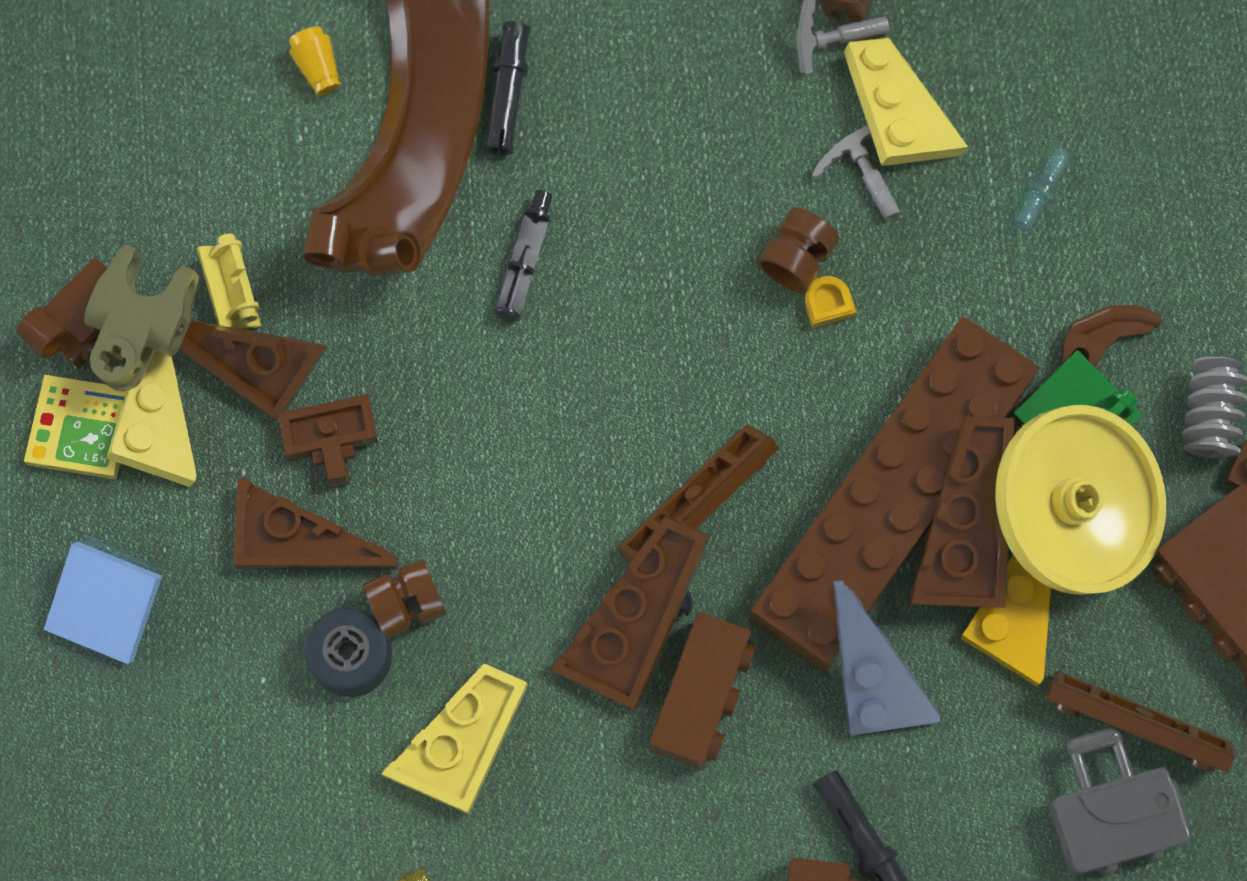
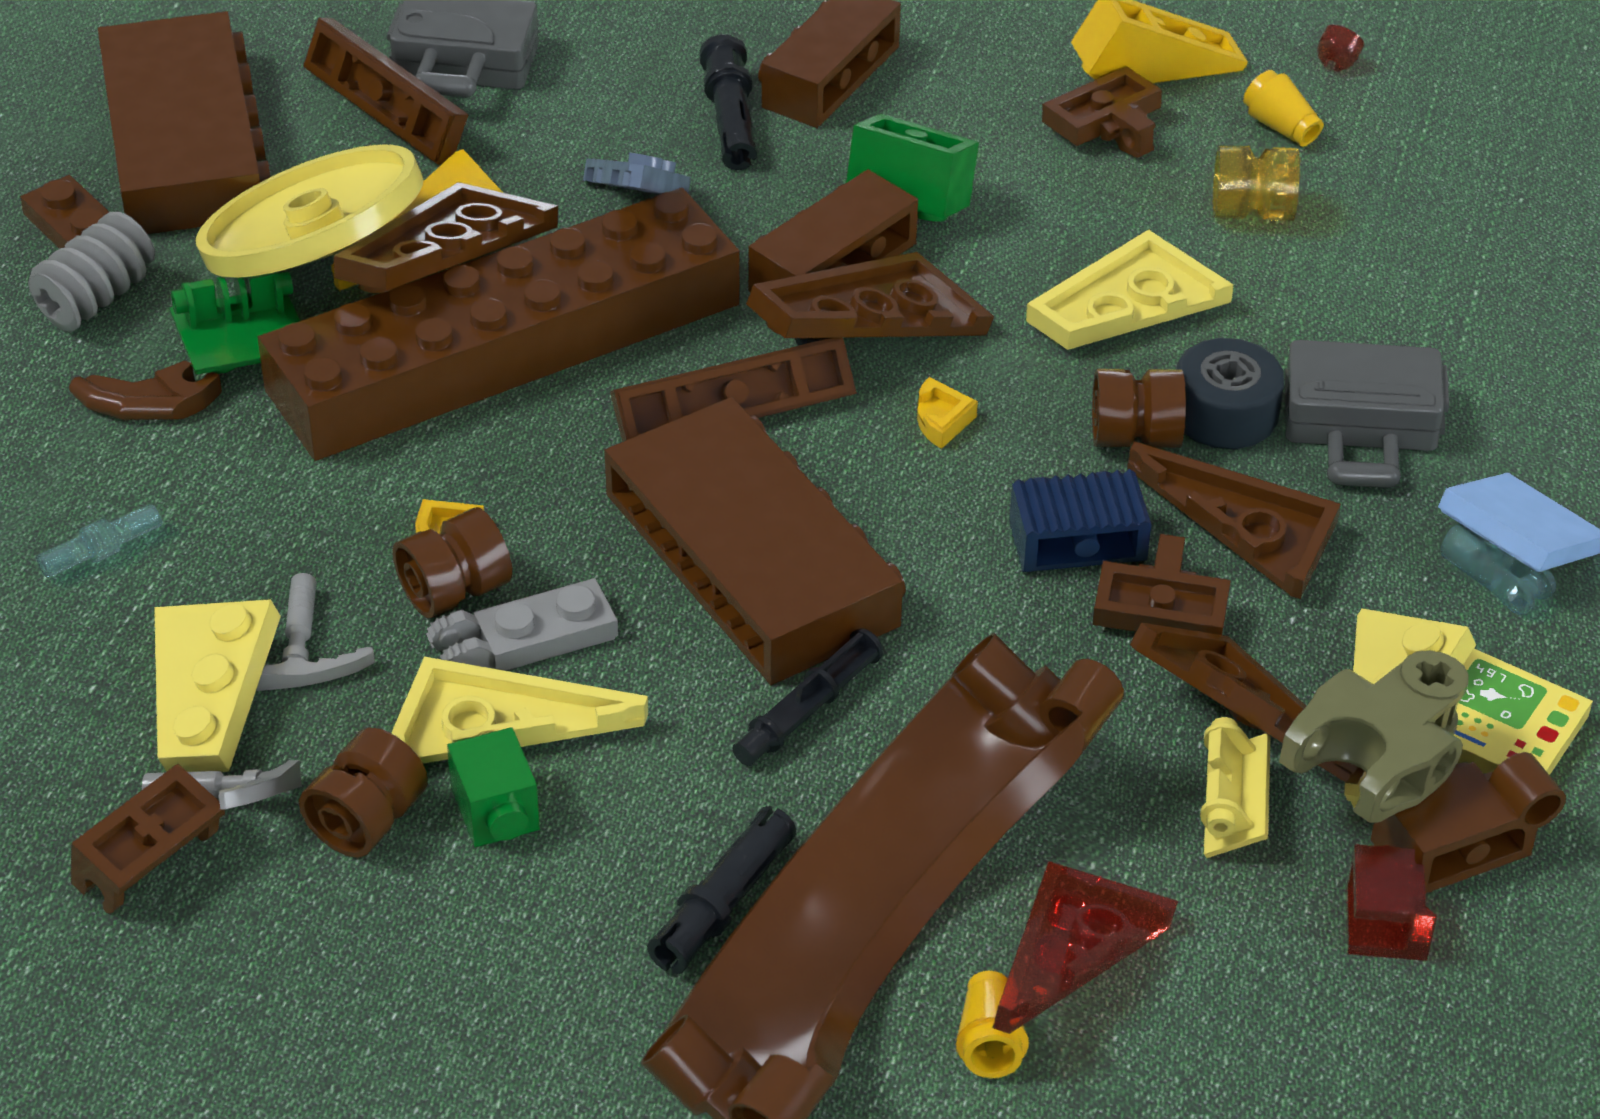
camera: 160 degrees left, 30 degrees down
none -> reddish brown wheel [299,727,428,858]
none -> light yellow wing [391,656,648,764]
none -> light grey hinge [426,578,618,671]
none -> green brick [447,727,540,848]
none -> reddish brown brick [604,397,906,685]
none -> green brick [846,114,979,222]
none -> yellow tile [917,377,978,449]
none -> clear red wing [992,861,1178,1034]
none -> dark blue brick [1009,469,1152,572]
none -> dark grey piece [1285,340,1449,488]
none -> clear red window [1346,844,1437,961]

